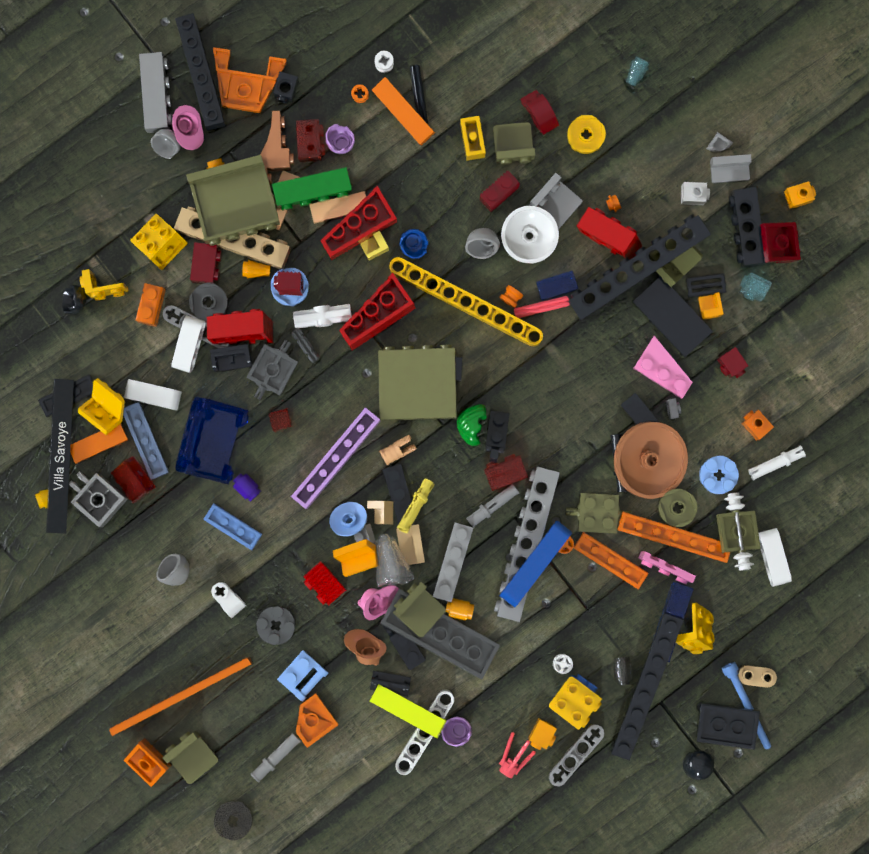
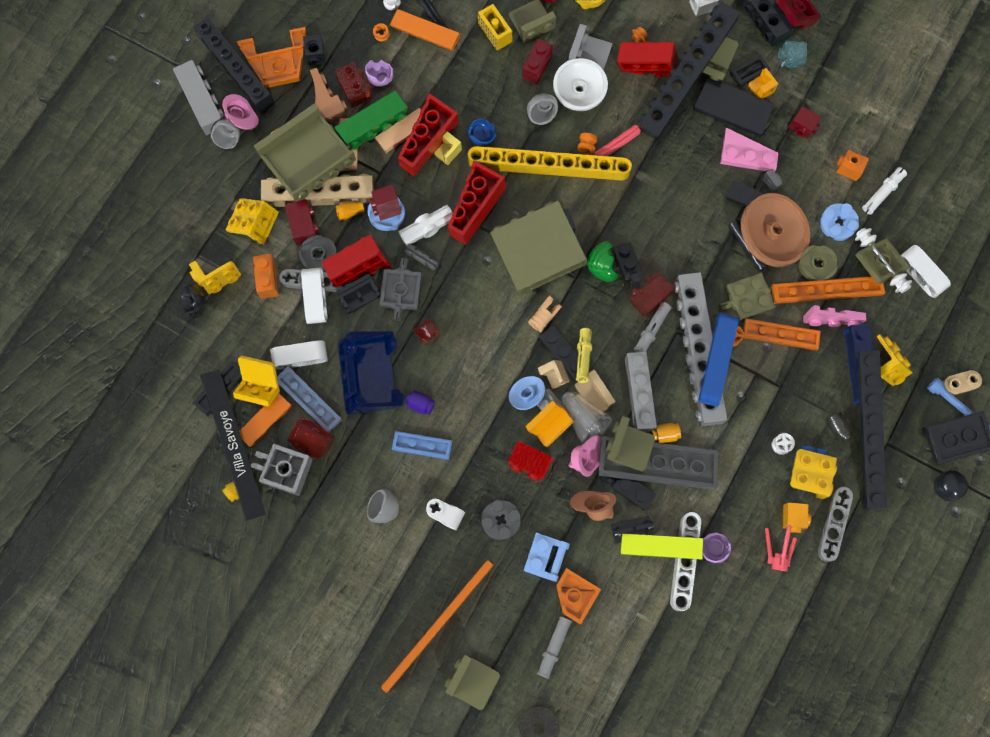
camera: 20 degrees left, 10 degrees down
orange slope [123,738,172,787] -> none
lavender brick [291,408,381,509] -> none
clear blue plate [536,271,578,301] -> none

